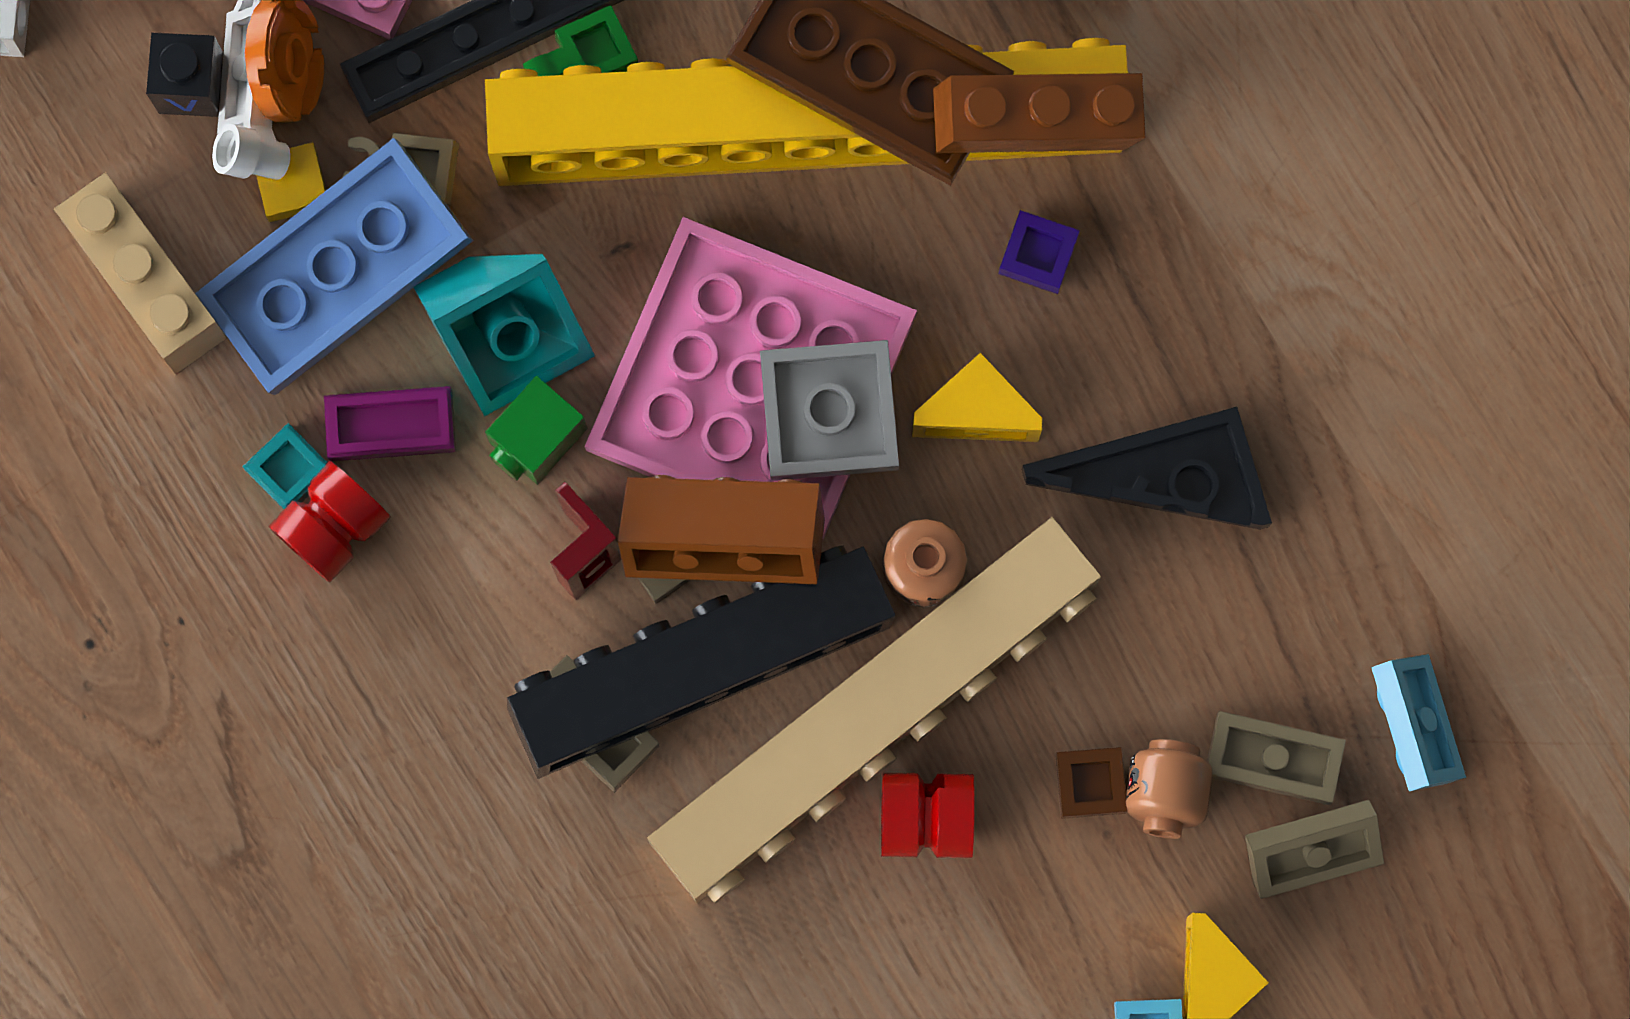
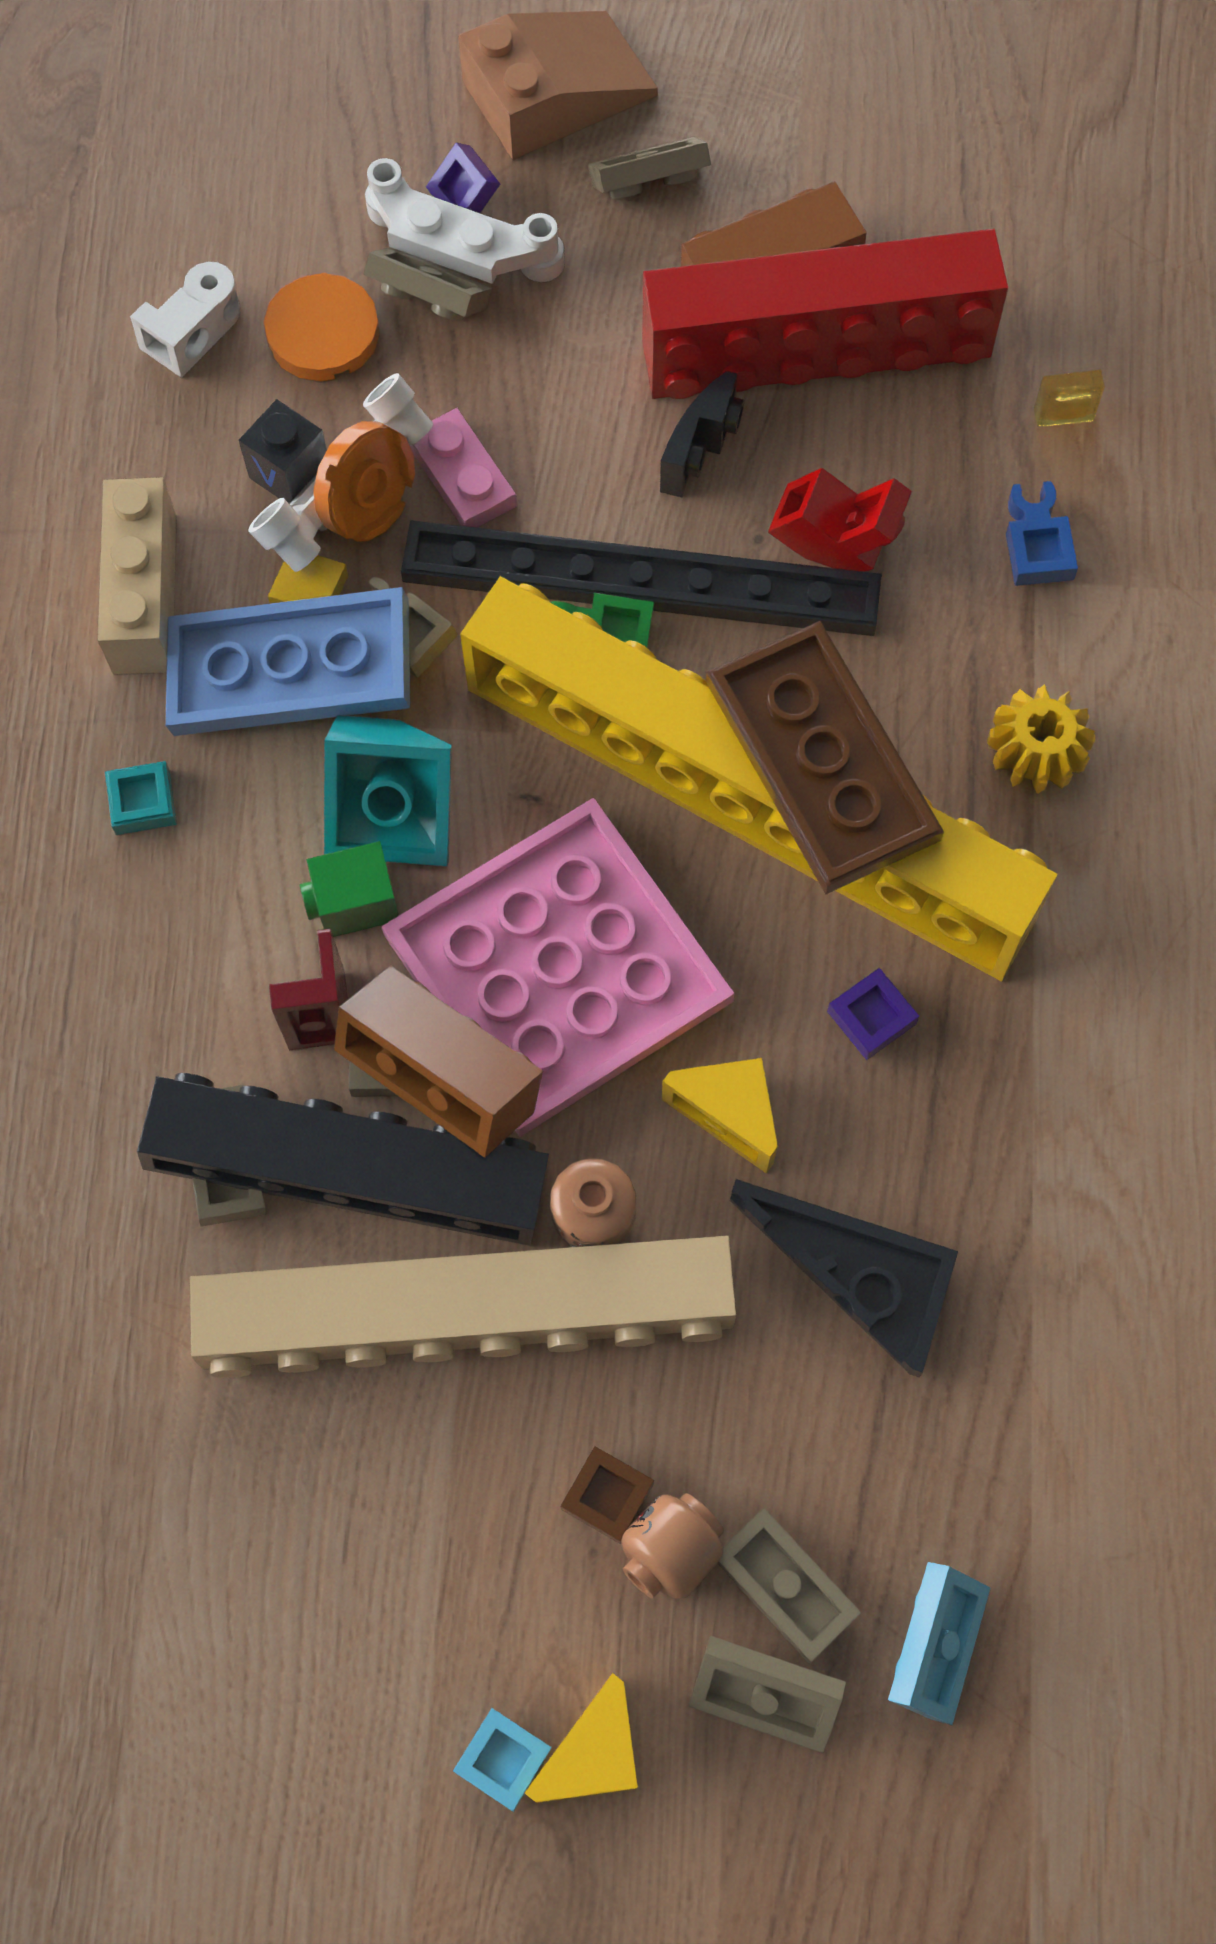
camera: 35 degrees right, 10 degrees down
red wheel [268,461,391,583] -> none
magenta tile [324,386,456,462] -> none
light grey plate [760,340,899,481] -> none
red wheel [881,773,974,858] -> none
dark orange brick [933,73,1146,153] -> none

